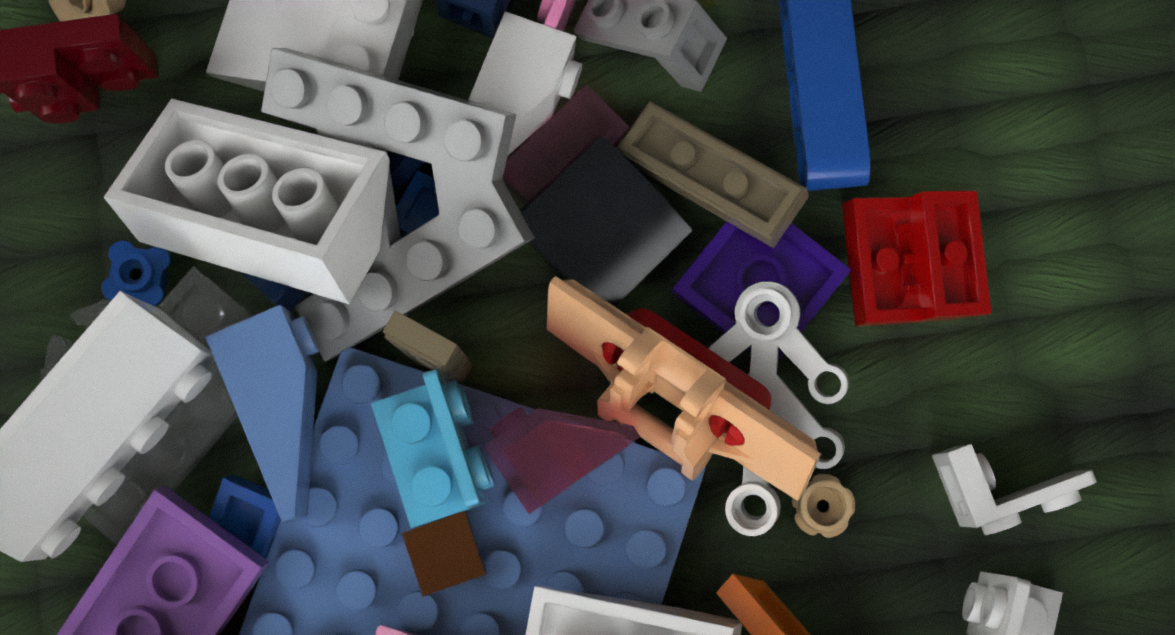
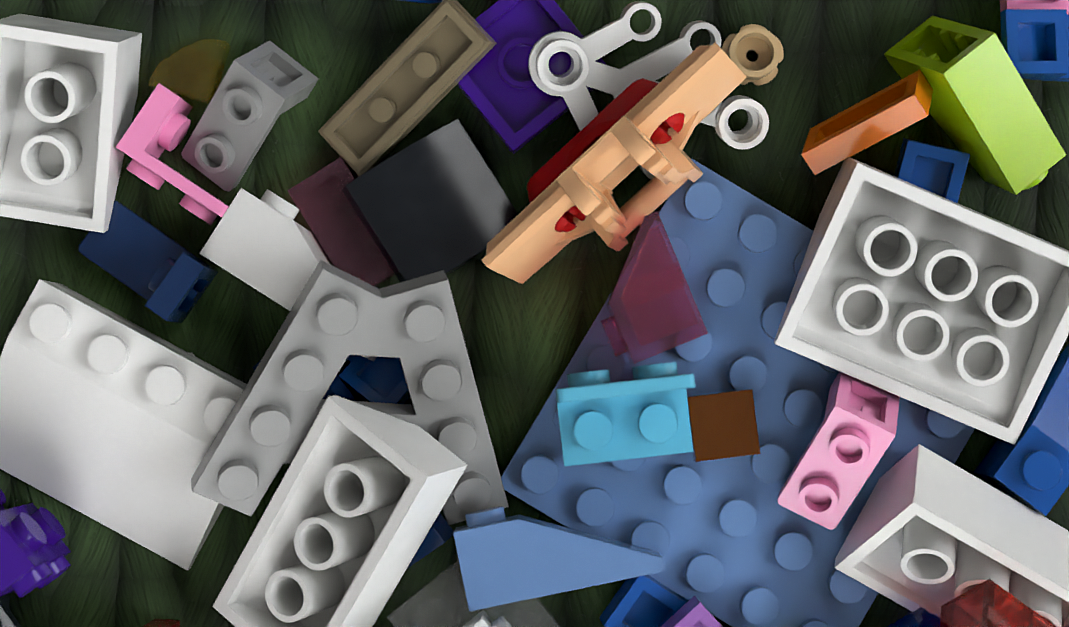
camera: 80 degrees left, 5 degrees up
dark tan tile [383,310,473,384] -> none

